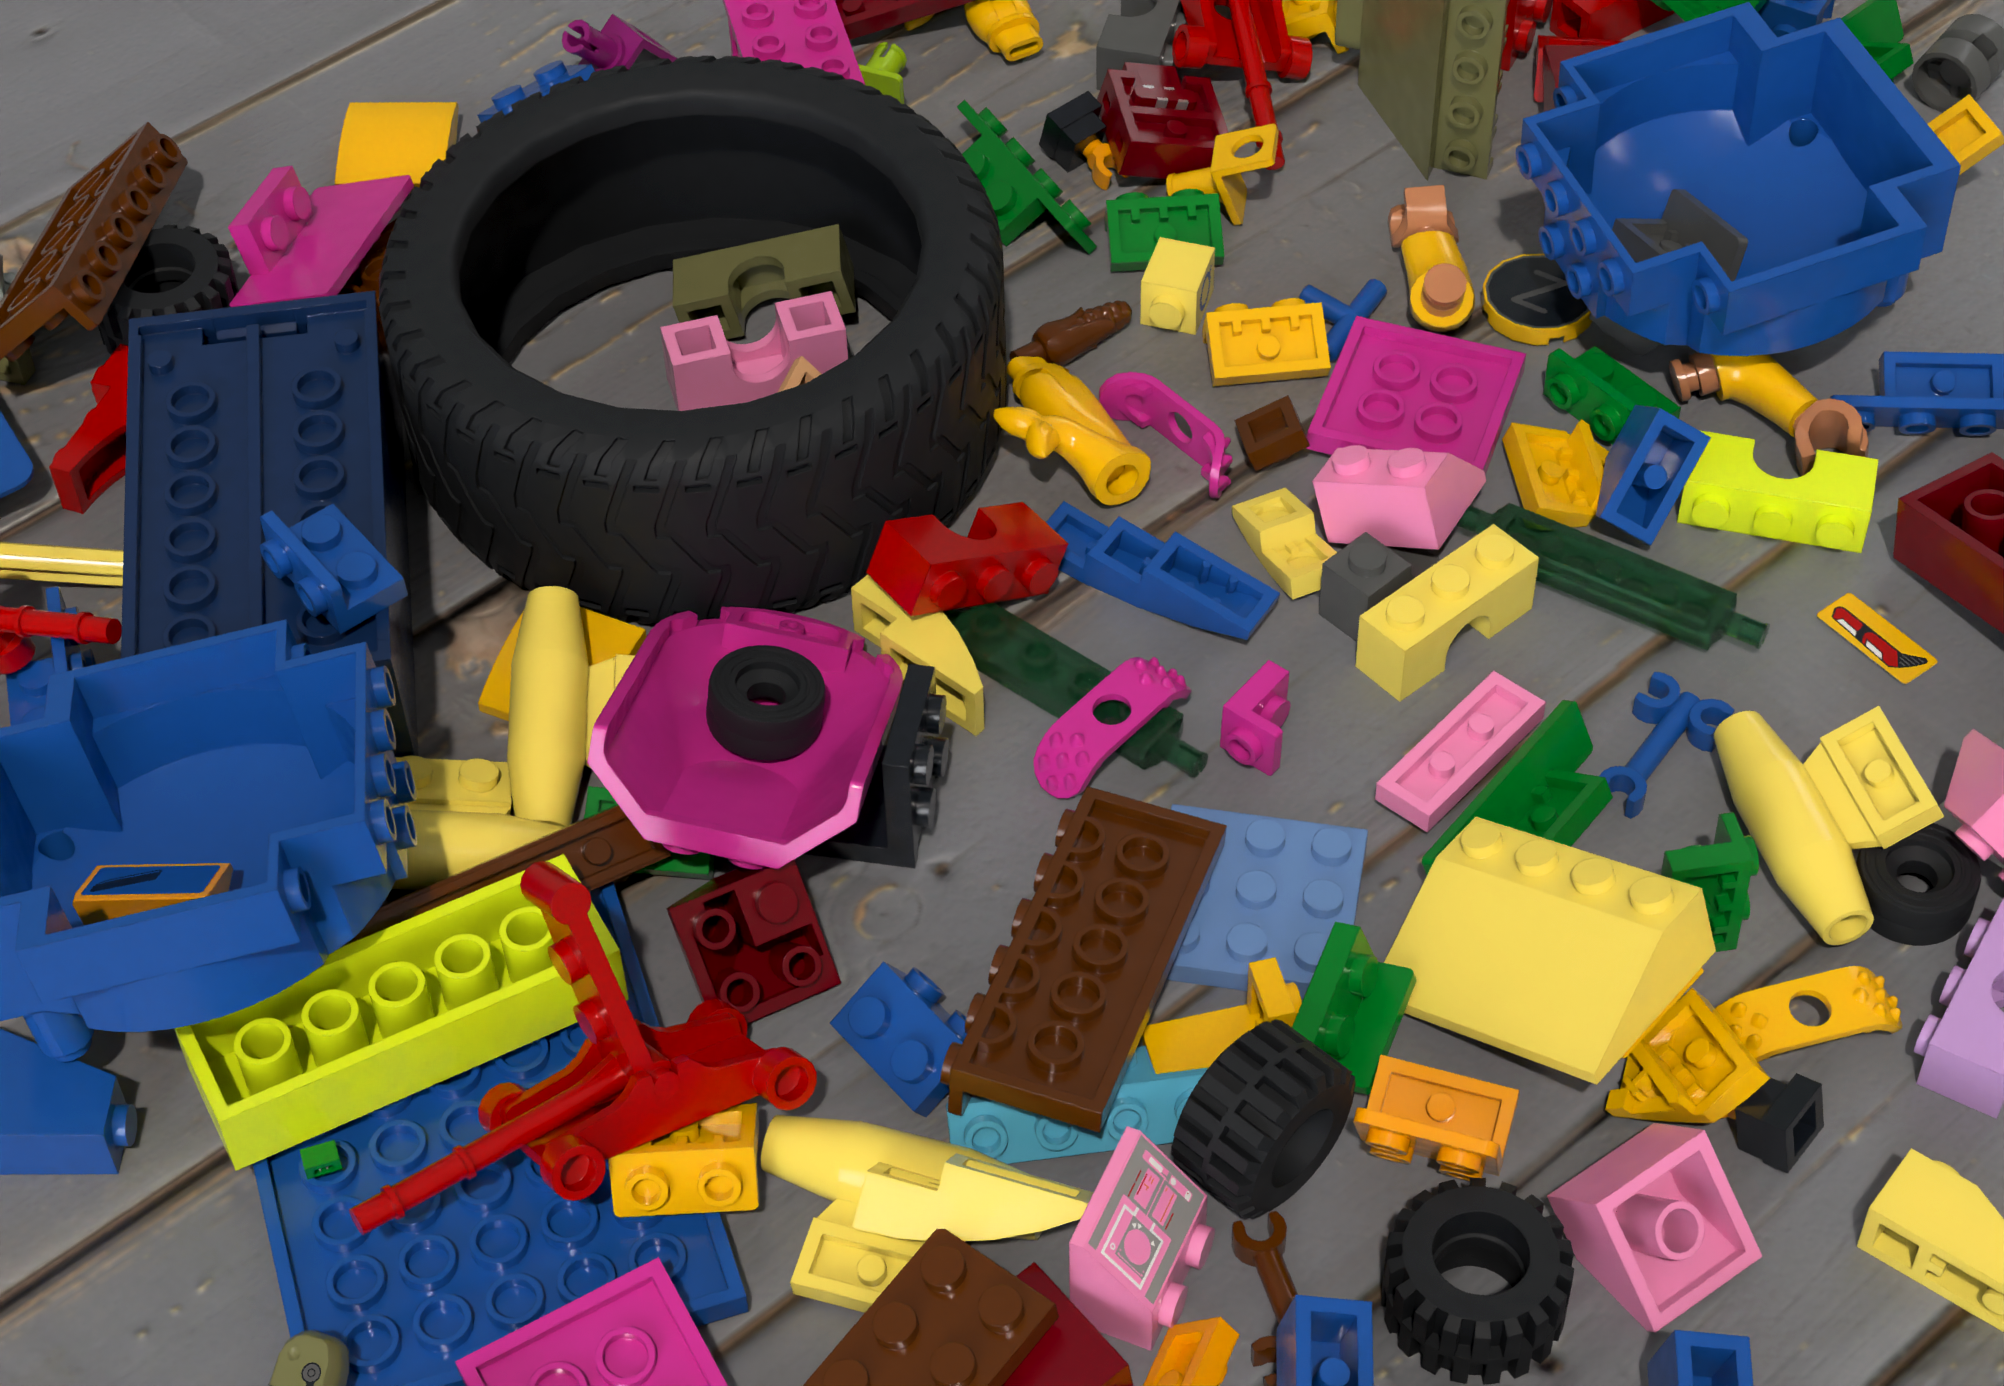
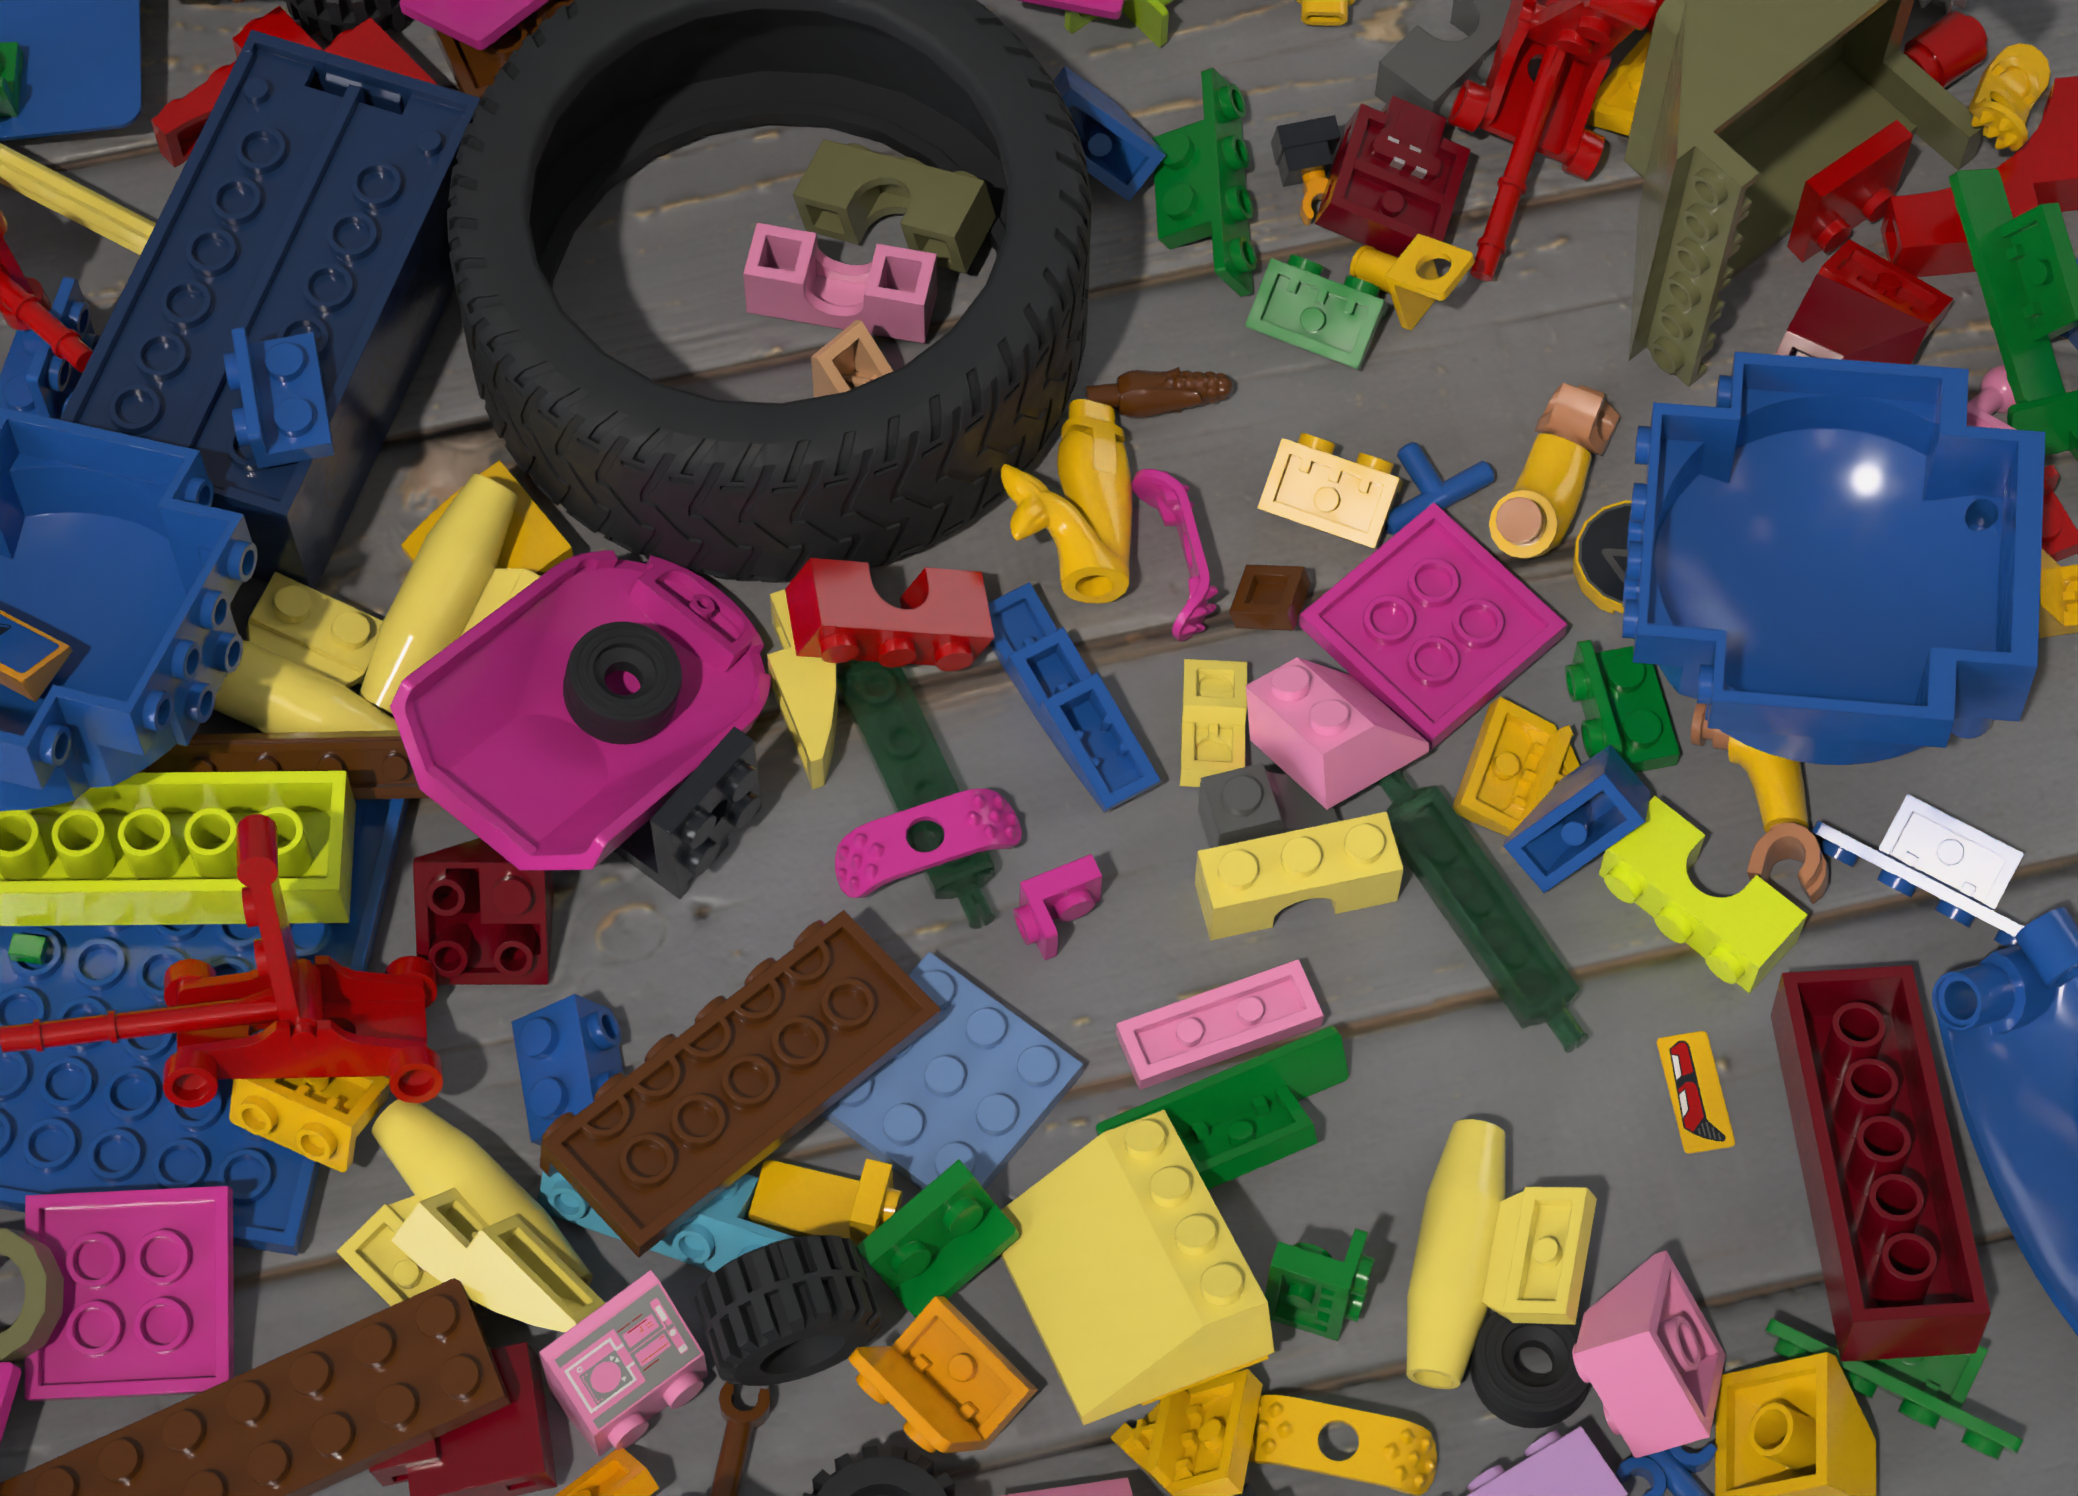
camera: 25 degrees right, 15 degrees up
light yellow brick [1140,237,1215,335] -> none
blue bar [1599,672,1735,819] -> none
dark grey bracket [1612,189,1748,281] -> none

